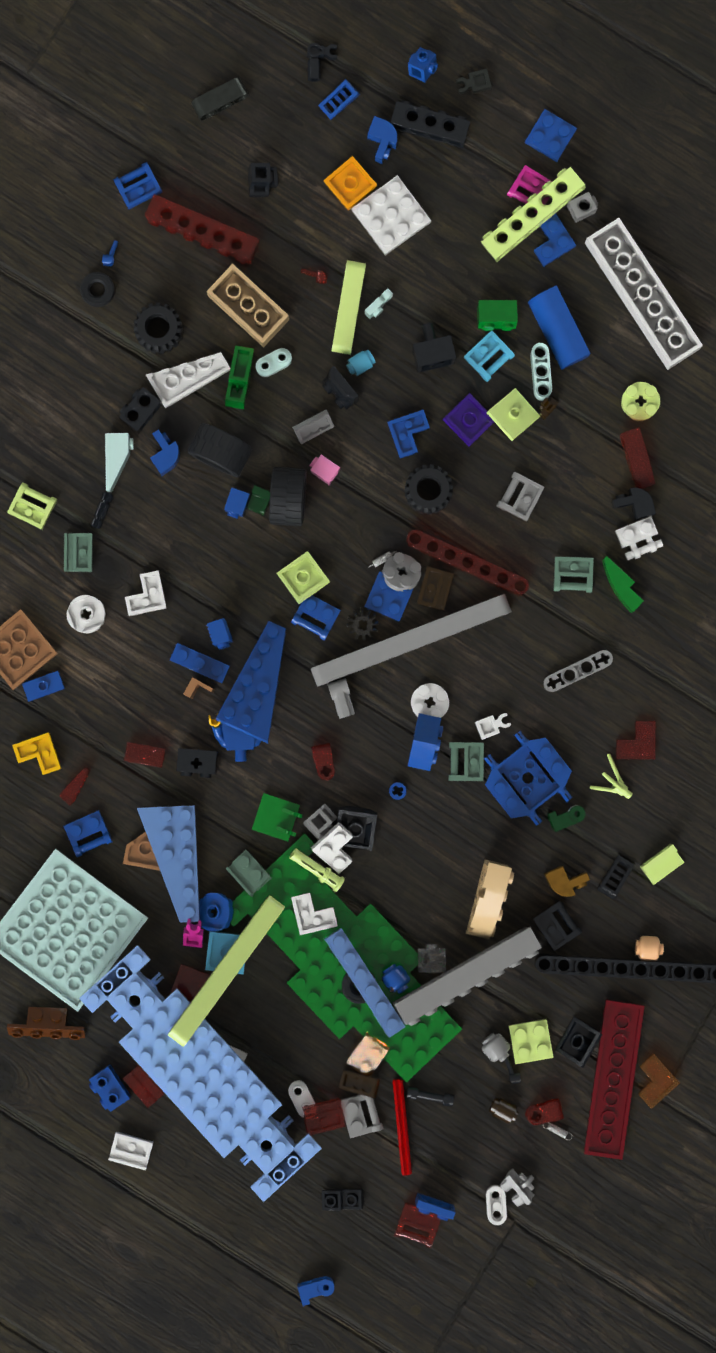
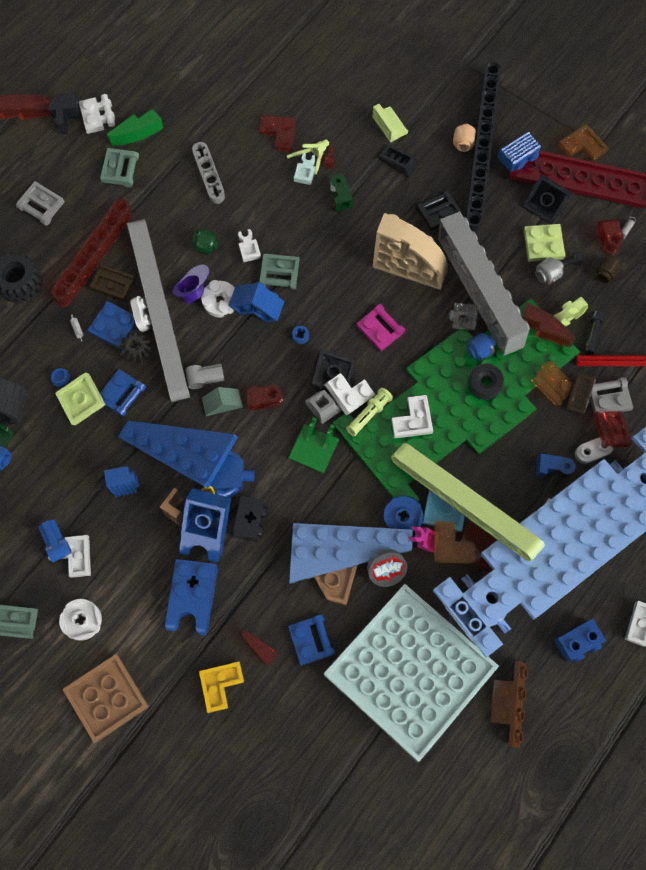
camera: 85 degrees left, 15 degrees down
blue plate [22,671,65,702] -> none
clear red brick [123,1064,165,1108] -> none
clear red plate [124,742,166,768] -> none
blue plate [170,643,230,683] -> none
sand green plate [226,850,272,897] -> none
medium blue arch [324,928,406,1038] -> none
light grey plate [382,552,421,591] -> none
blue piece [484,730,572,826] -> none
pearl gold brick [544,866,590,897] -> none
none -> blue piece [38,519,72,563]
none -> blue plate [51,368,70,387]
none -> white plate [130,296,152,332]
none -> blue brick [165,559,218,635]
none -> dark purple piece [173,265,210,304]
none -> blue brick [179,488,231,563]
none -> dark green head [191,228,219,255]
none -> sand green slope [202,387,243,416]
none -> light aqua plate [294,153,315,185]
none -> clear red hand [324,145,336,169]
none -> dark pink plate [356,304,406,352]
none -> tile [367,549,408,587]
none -> clear orange plate [434,521,475,564]
none -> blue brick [498,132,541,172]
none -> clear red slope [521,303,576,348]
none -> blue leg [535,454,576,478]
none -> yellowish green plate [551,297,588,329]

